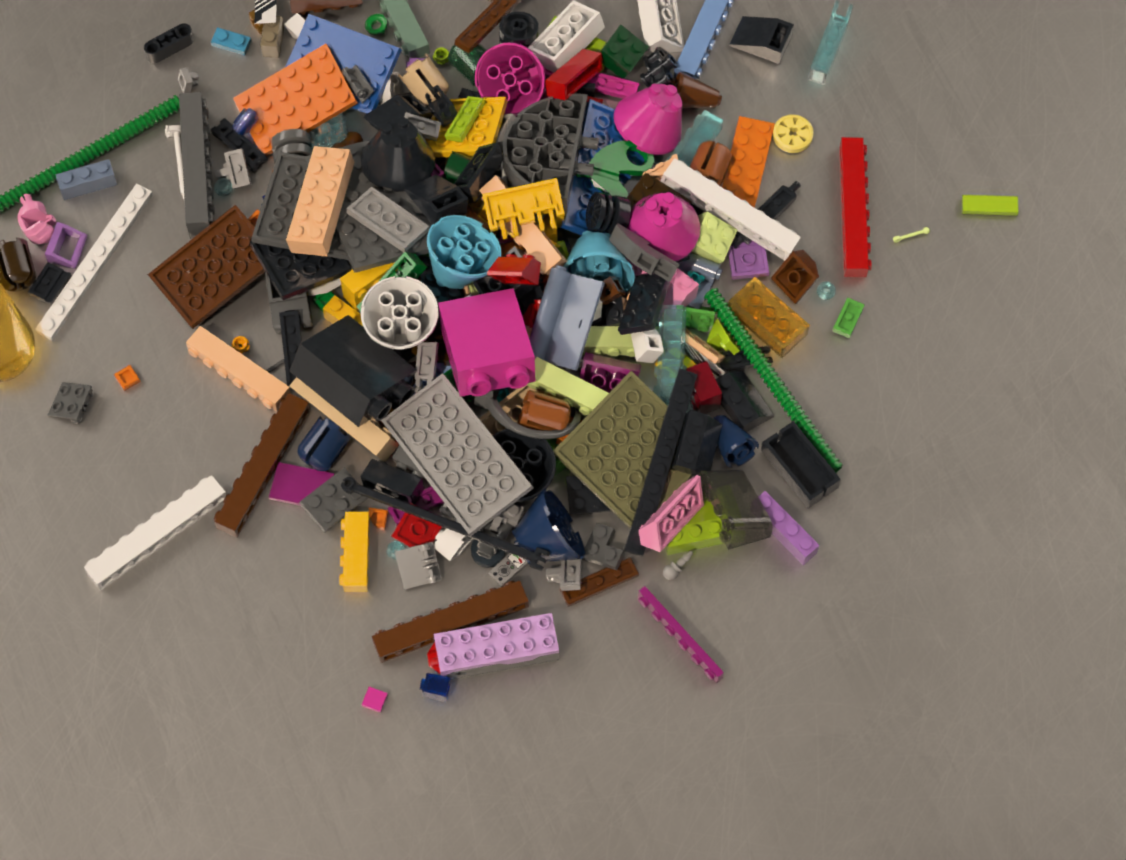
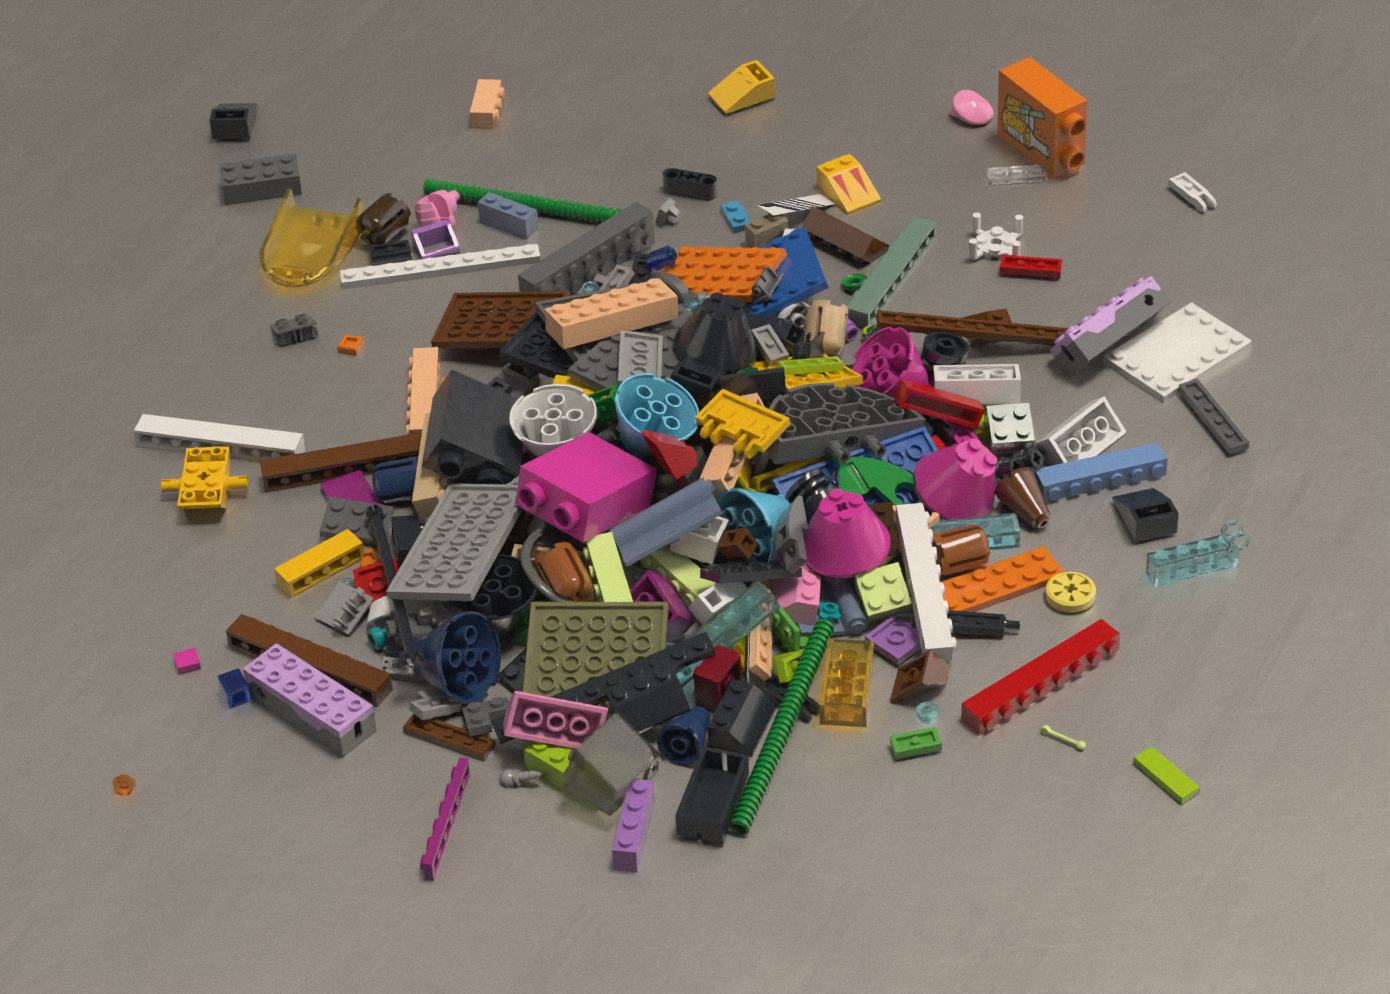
camera: 55 degrees right, 25 degrees down
none -> clear orange plate [112,774,136,796]
none -> yellow slope [161,447,249,510]
none -> teal tile [367,627,387,651]

